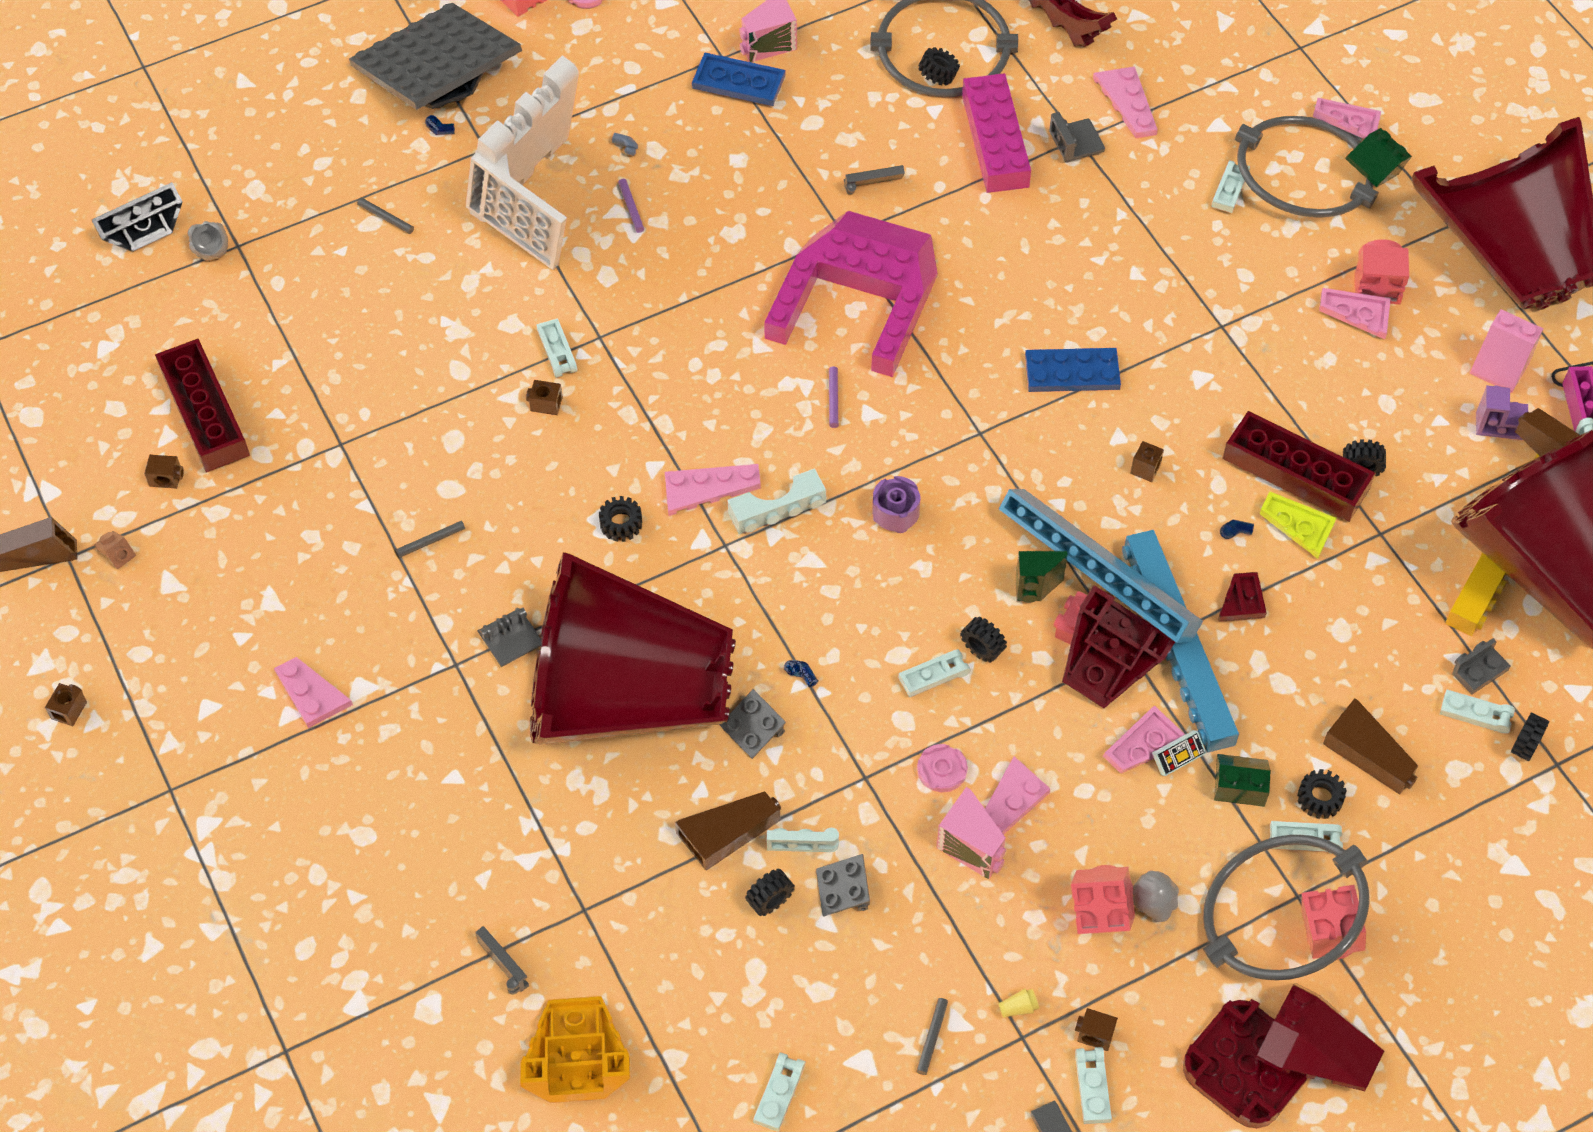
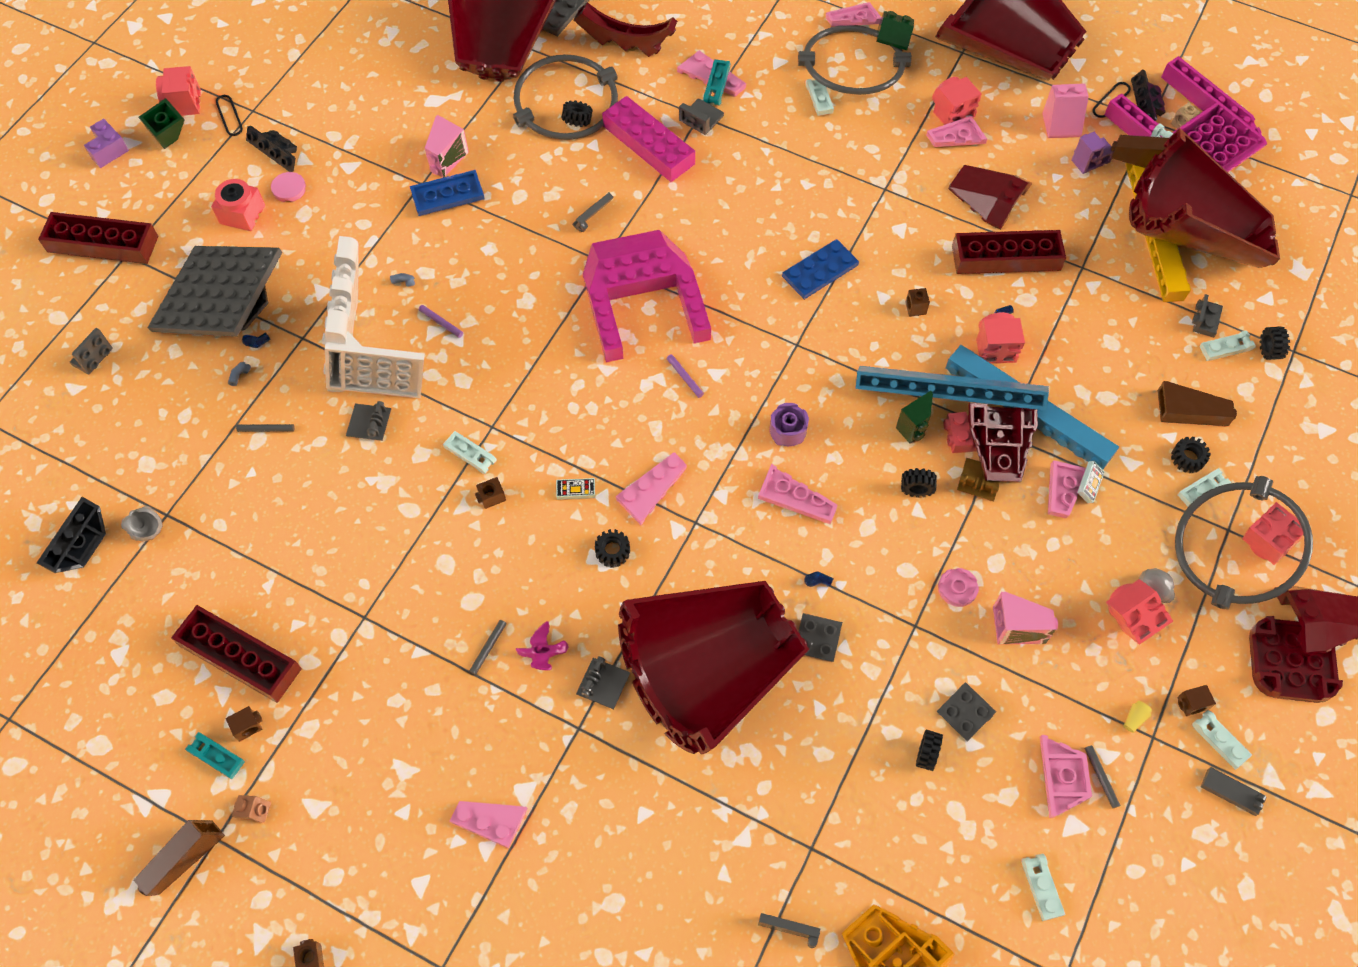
camera: 35 degrees left, 5 degrees up
reddish brown slope [675,791,781,871] -> none
light aqua arch [727,468,826,535] -> none
light aqua plate [767,827,839,853] -> none
light aqua plate [898,649,971,698] -> none
bright pink wing [985,756,1050,835] -> none
dark green slope [1214,754,1271,807] -> none
dark red wing [1218,572,1267,622] -> none
neon yellow wing [1260,491,1337,559] -> none
black tyre [1343,439,1386,476] -> none
none -> dark grey bracket [70,327,113,375]
none -> teal plate [185,732,245,780]
none -> sand blue arm [228,362,251,386]
none -> dark grey hinge [346,401,391,441]
none -> dark pink animal [516,621,569,670]
none -> tile [556,478,595,500]
none -> teal plate [703,59,731,106]
none -> bright pink wing [758,464,838,525]
none -> dark red wedge [948,165,1032,230]
none -> pearl gold hinge [957,458,1000,502]
none -> coral piece [976,312,1025,363]
none -> bright pink wing [1040,735,1092,818]

